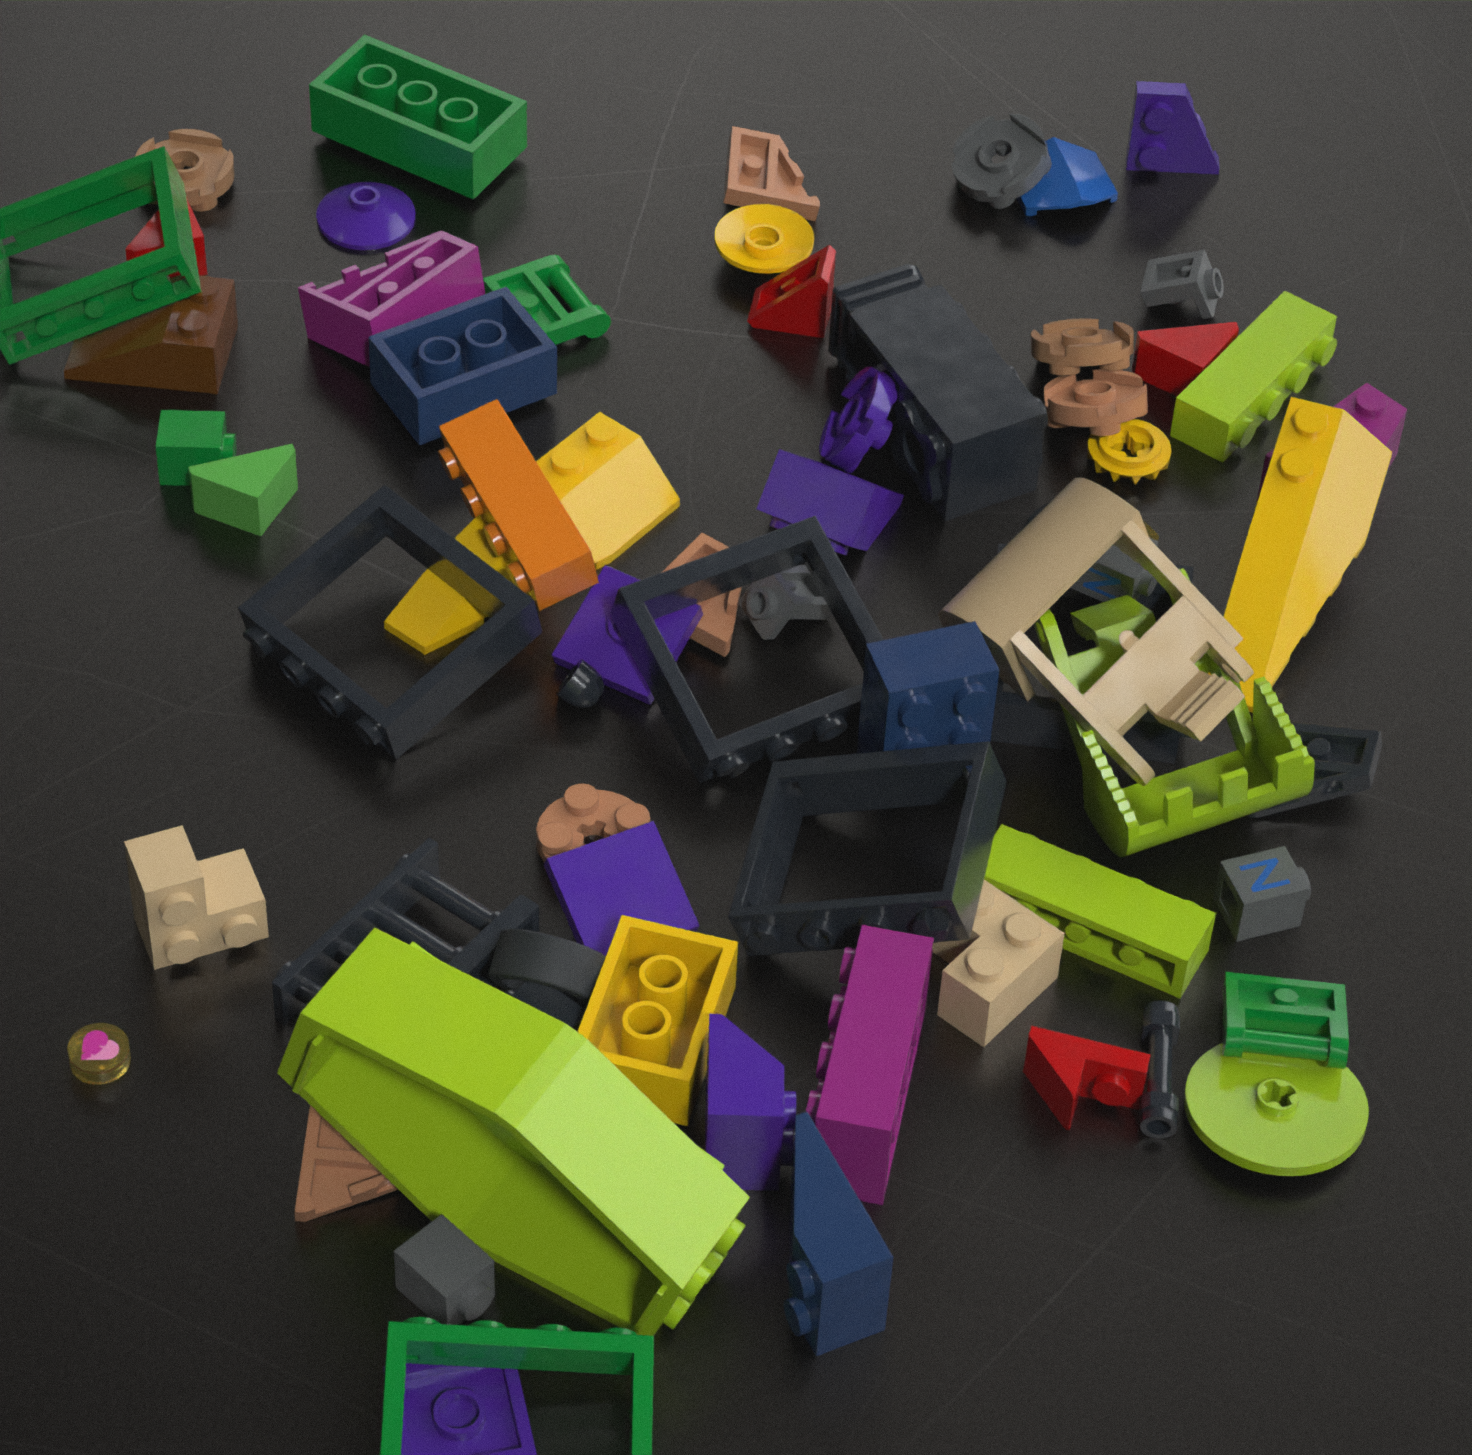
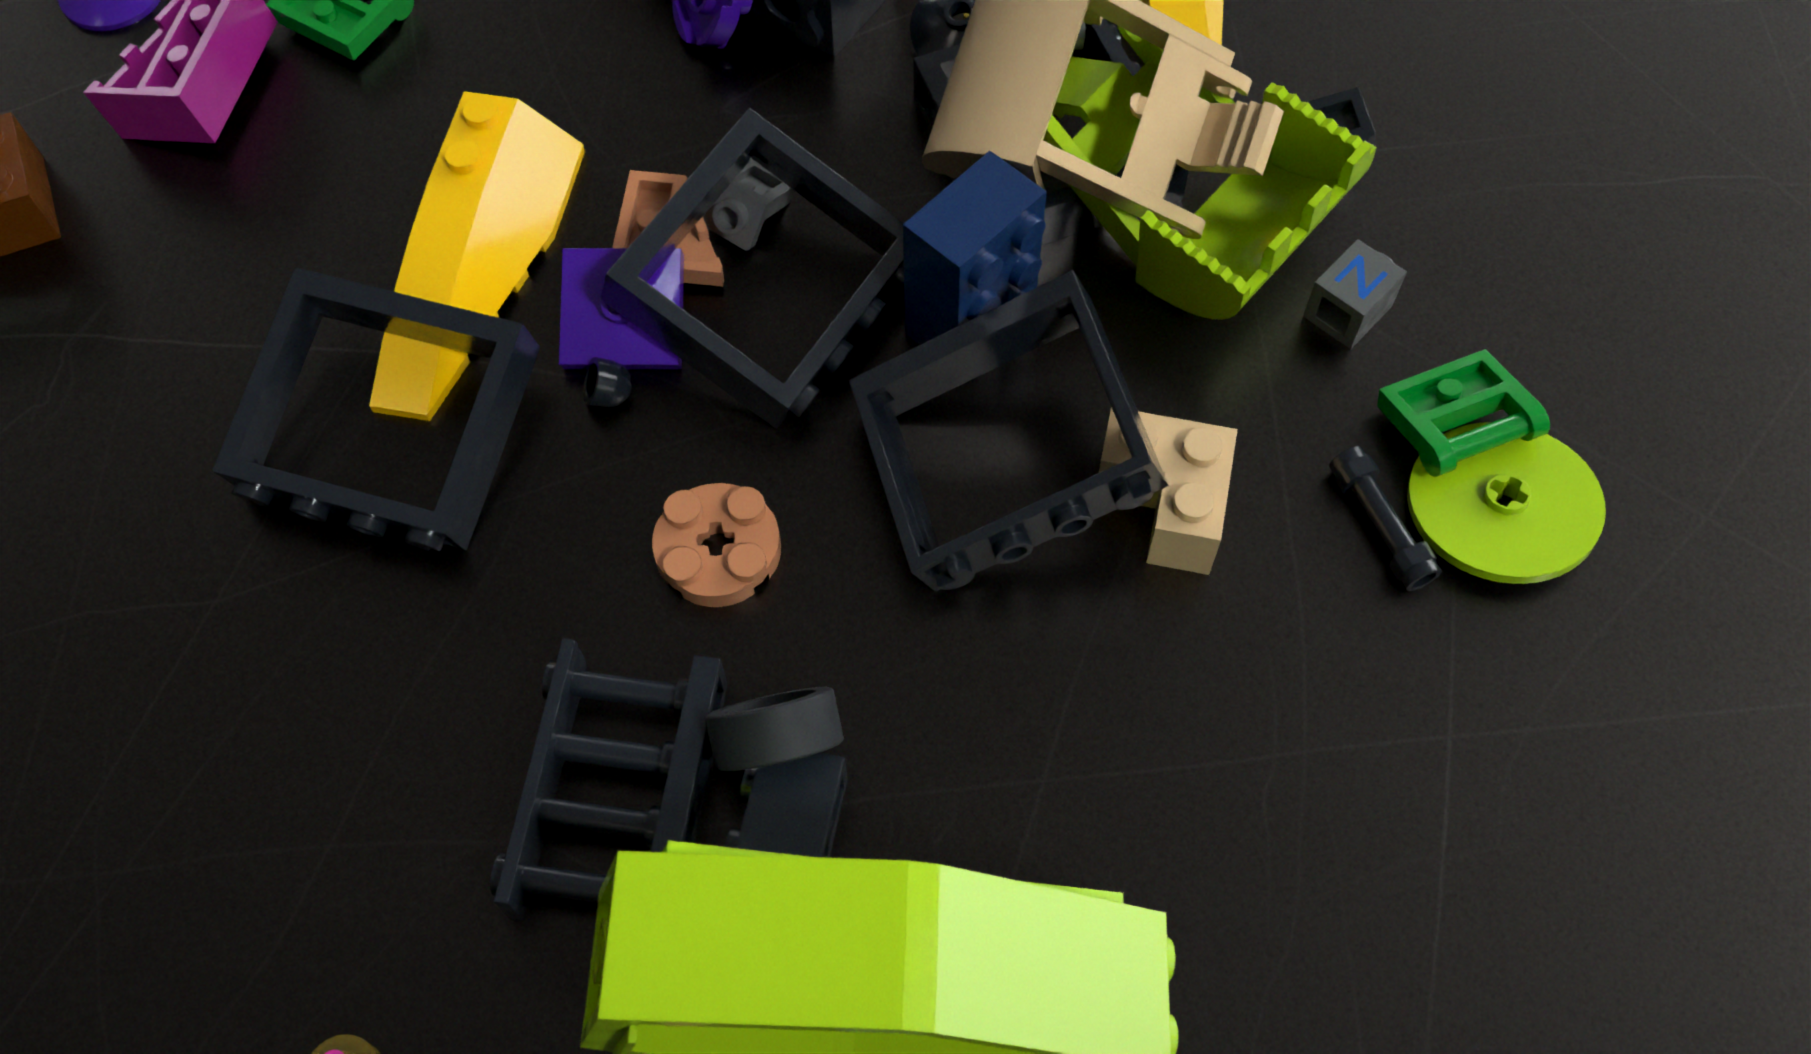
camera: 25 degrees left, 15 degrees up
tan brick [124,826,269,970] -> none
green brick [156,410,237,486] -> none
bright green slope [188,444,298,536] -> none
dark blue brick [368,287,557,446] -> none
orange brick [438,399,599,611] -> none
dark purple tile [544,821,700,956] -> none
yellow brick [578,915,738,1126] -> none
dark purple slope [705,1014,796,1191] -> none
dark purple slope [756,449,904,556] -> none
dark blue slope [783,1112,893,1356] -> none
magenta brick [806,925,934,1205] -> none
lime brick [984,824,1216,999] -> none
red slope [1023,1026,1151,1131] -> none

